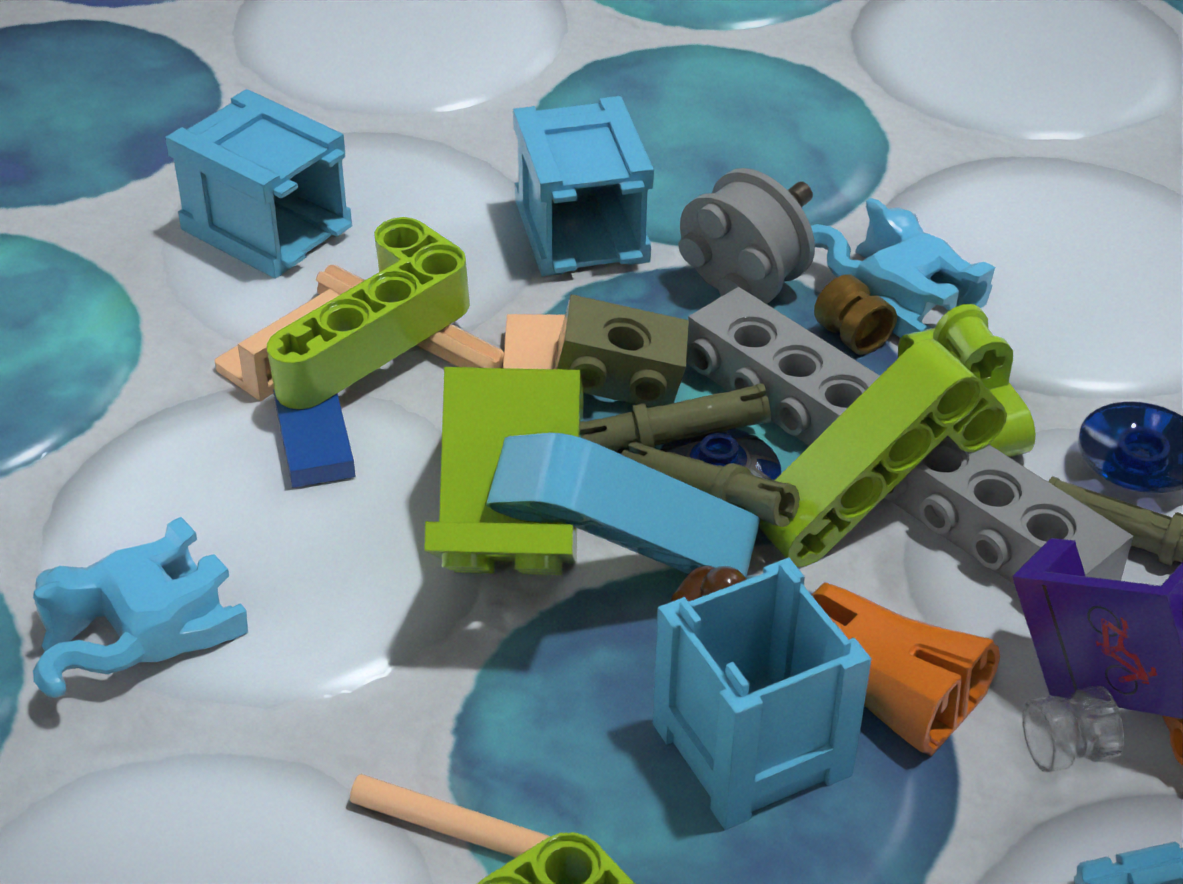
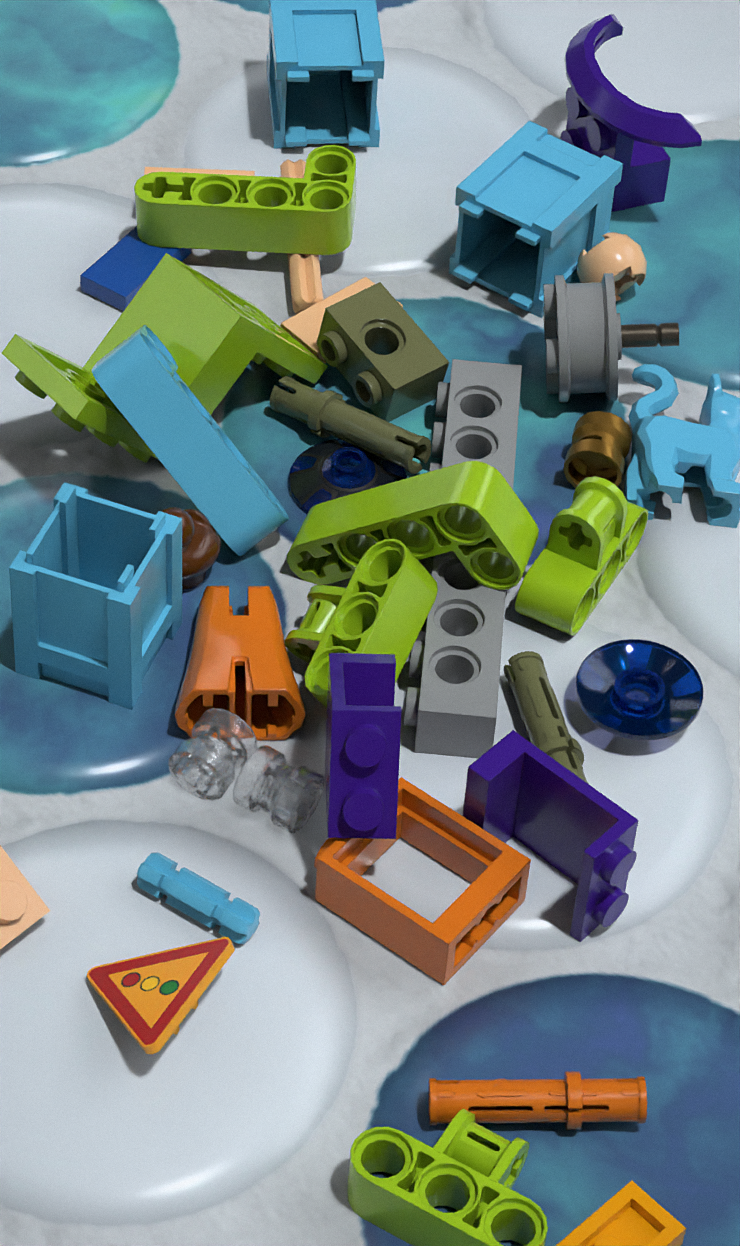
camera: 45 degrees right, 5 degrees up
olive pin [621,442,800,527] -> none
none -> clear wheel [169,708,257,801]
none -> lime piece [285,538,438,709]
none -> dark purple piece [560,14,702,212]
none -> light nougat piece [576,232,647,302]

